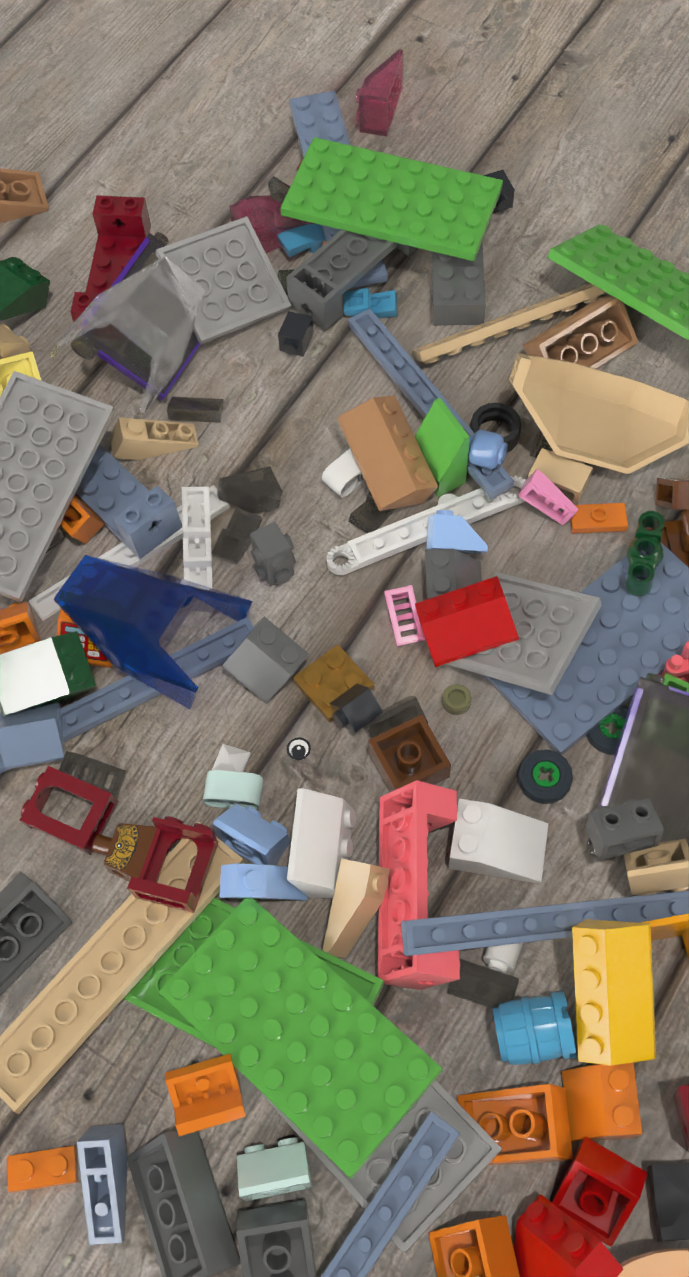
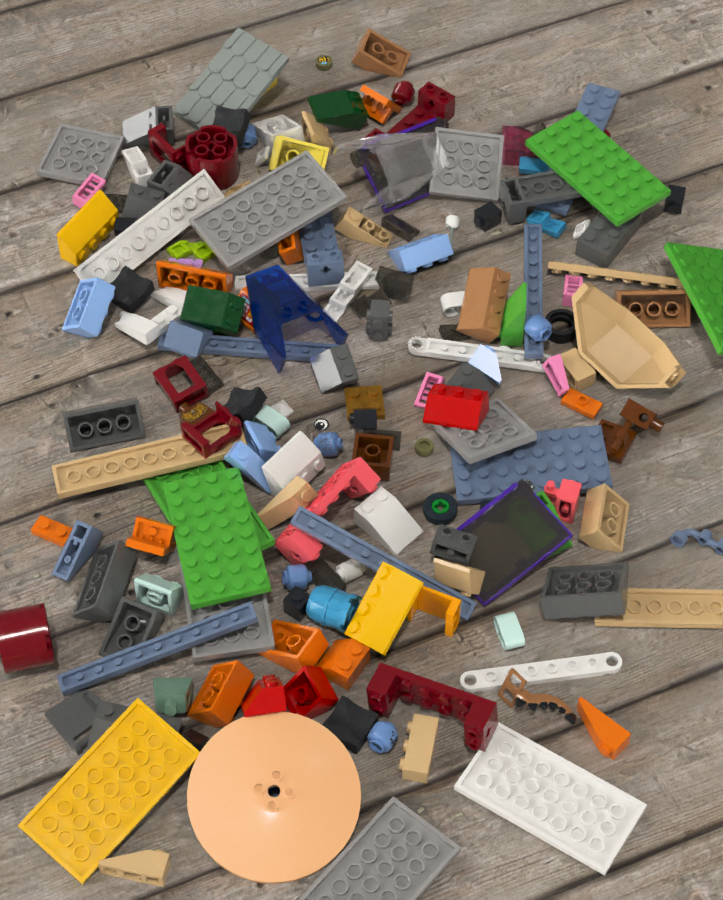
camera: 30 degrees right, 10 degrees down
clear pink slope [356,49,403,137] -> none
dark green piece [626,511,664,596] -> none
none -> black brick [223,387,267,425]
none -> medium blue head [282,564,312,591]
none -> black brick [283,586,310,622]
none -> medium blue head [314,432,343,457]
none -> orange bracket [360,84,402,125]
none -> light blue slope [388,234,454,274]
none -> dark red head [391,81,415,107]
none -> white hinge [446,215,460,253]
none -> bright pink slope [562,275,583,307]
none -> white slope [572,219,591,240]

